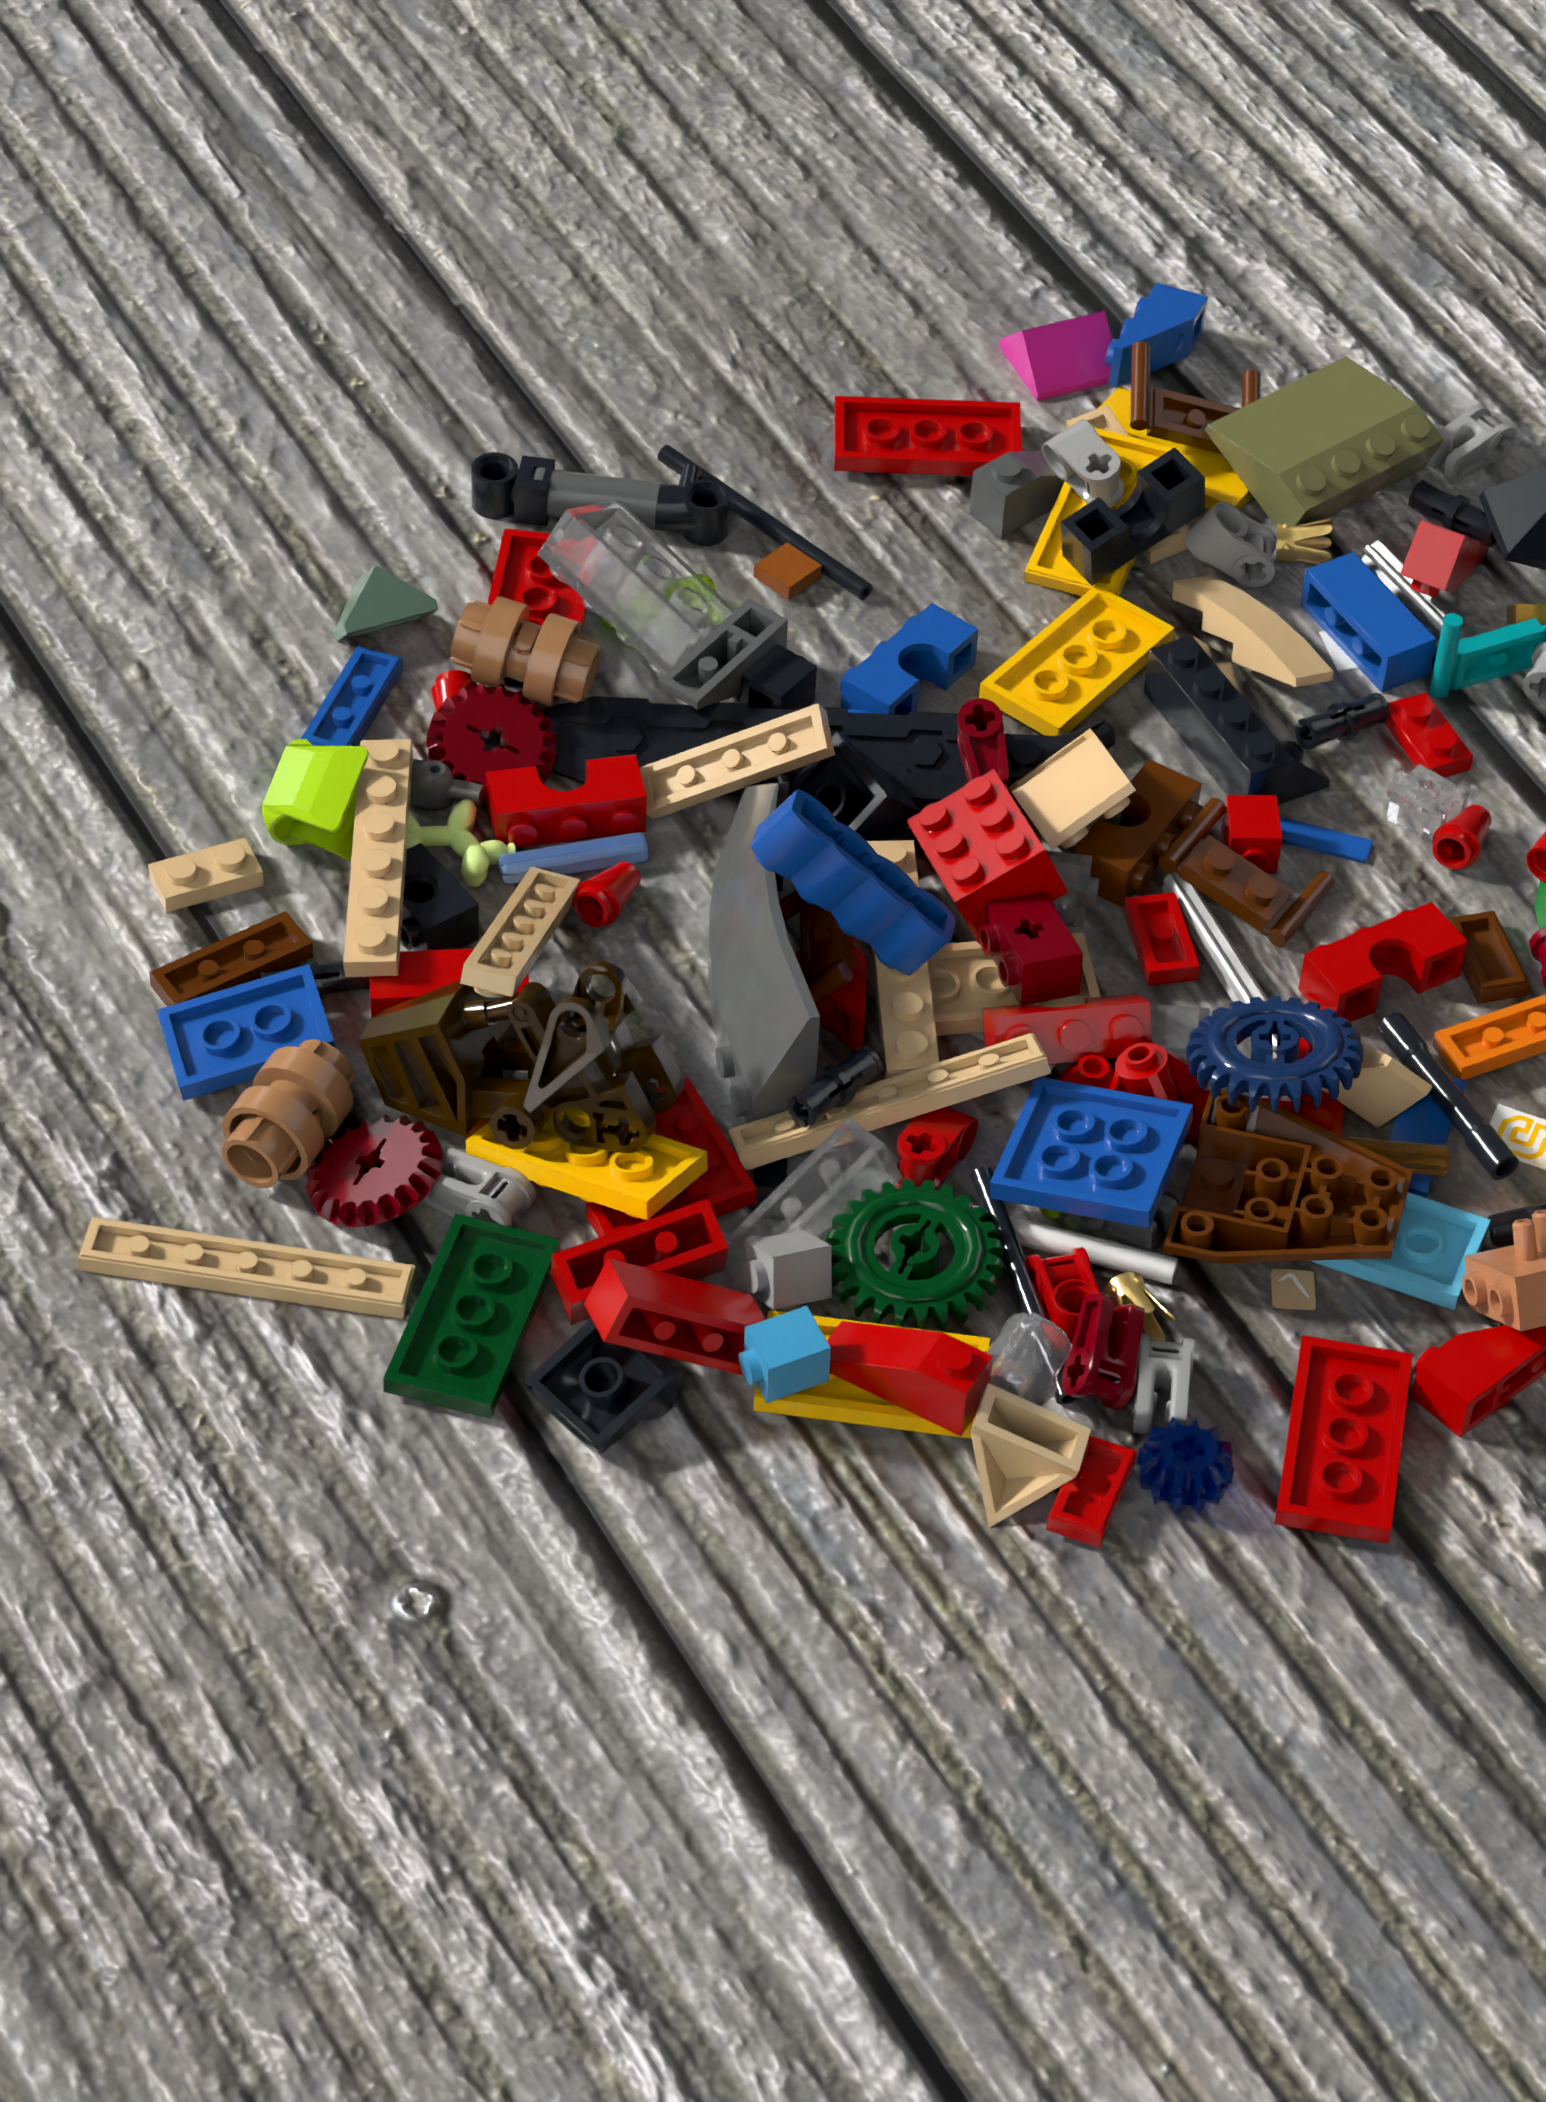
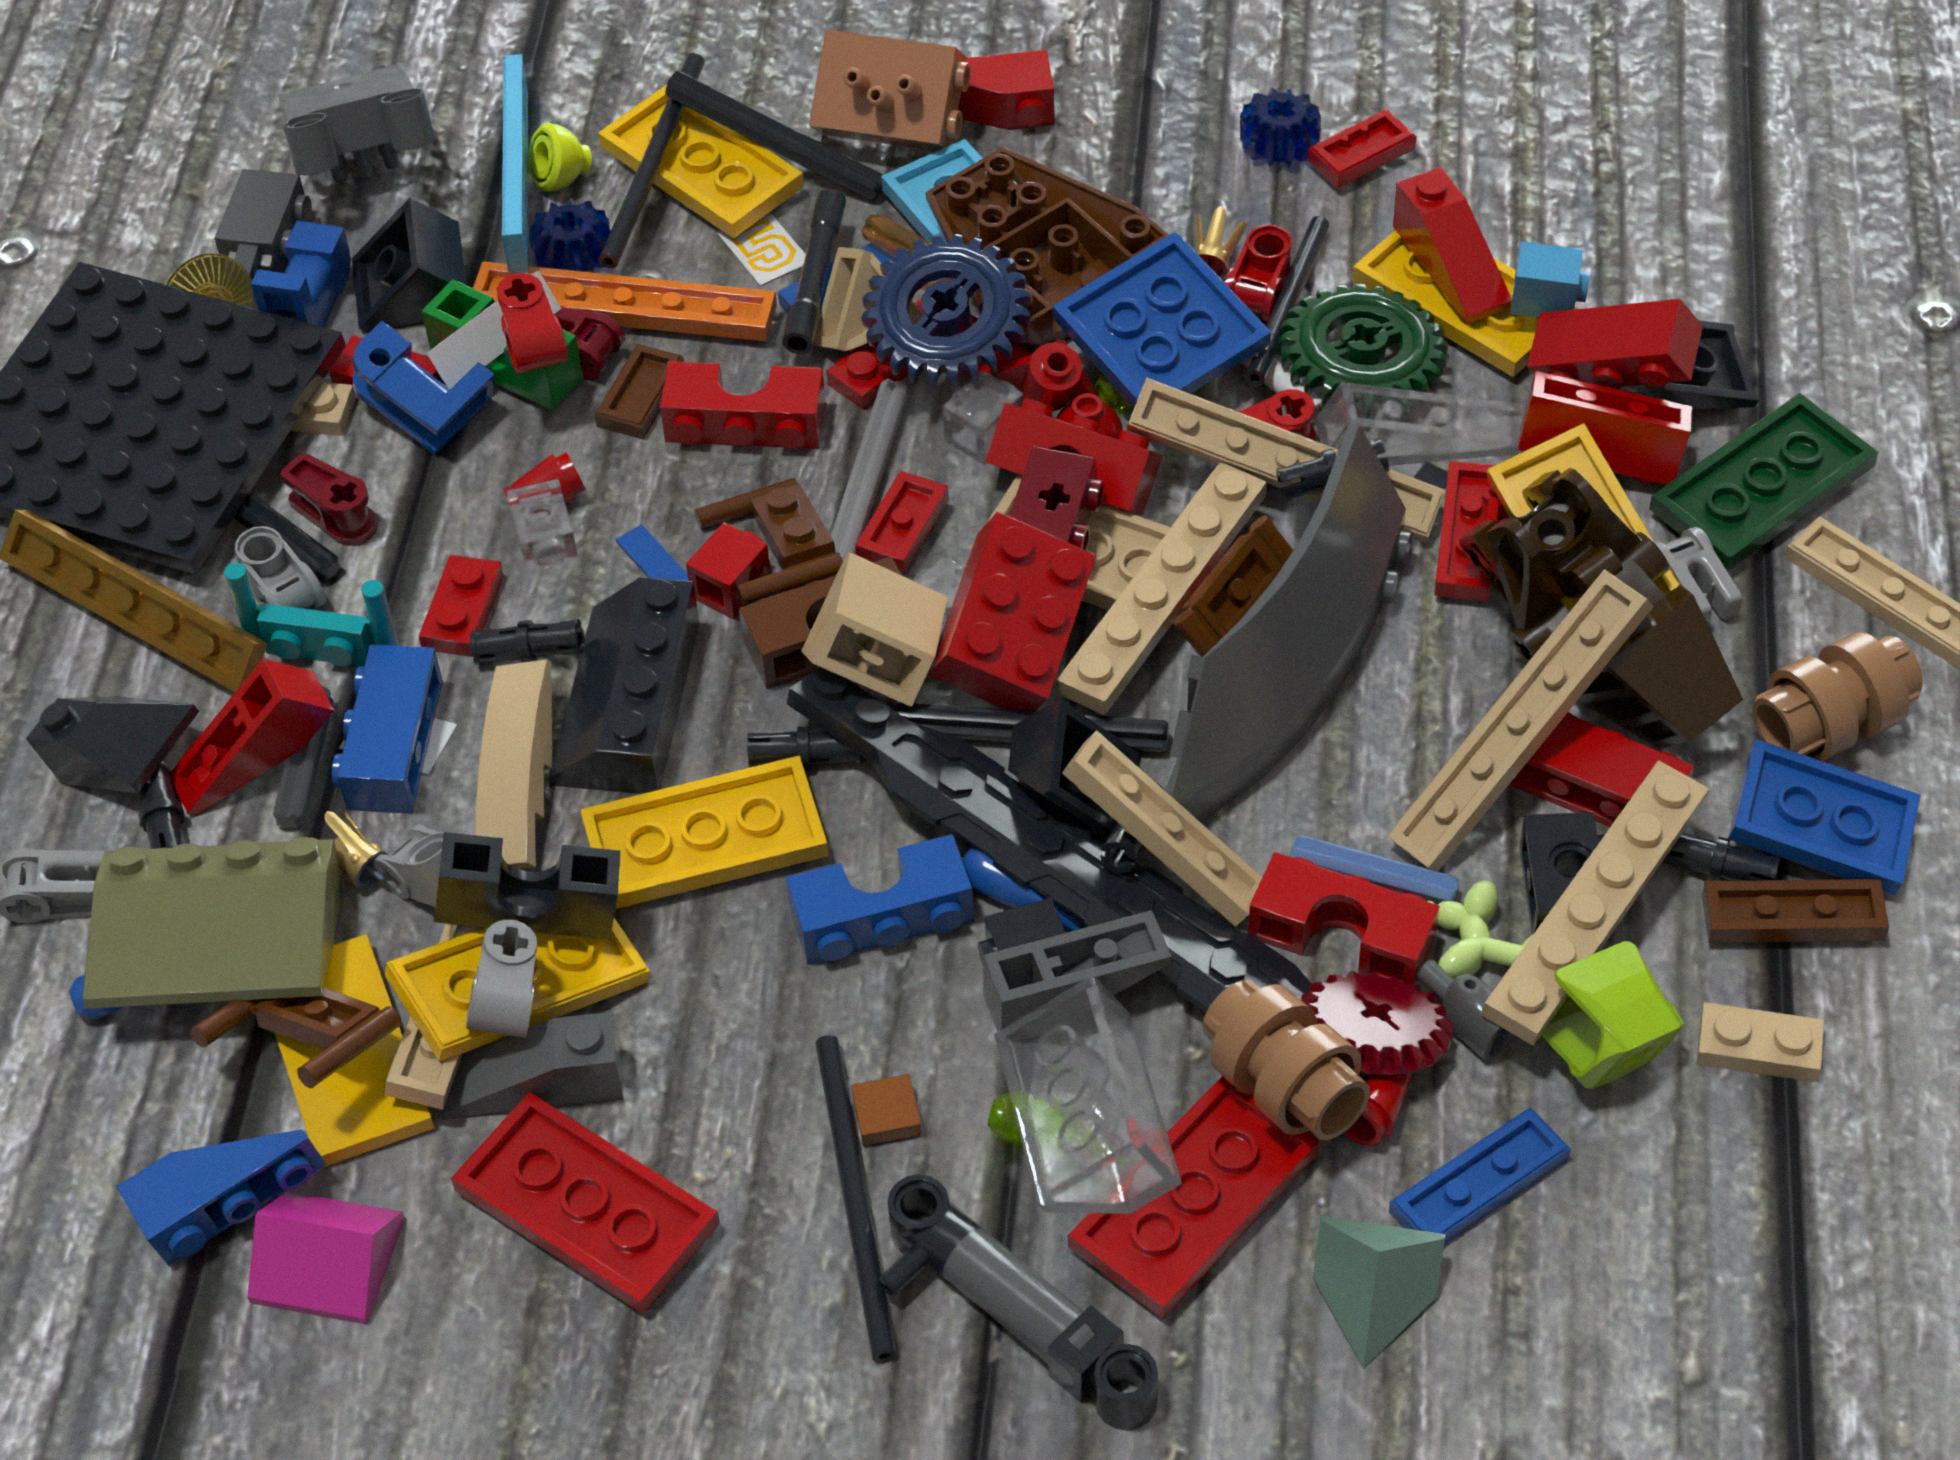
camera: 140 degrees left, 5 degrees up
dark red gear [305,1114,444,1227] -> none
red cone [573,861,641,927] -> none
light grey brick [742,1230,832,1312] -> none
blue brick [751,789,956,976] -> none
dark red piece [957,698,1009,790] -> none
tan slope [970,1383,1091,1528] -> none
clear hair [986,1312,1072,1407] -> none
dark red piece [1062,1293,1145,1410] -> none
light grey piece [1133,1334,1195,1438] -> none
red plate [1274,1335,1413,1544] -> none

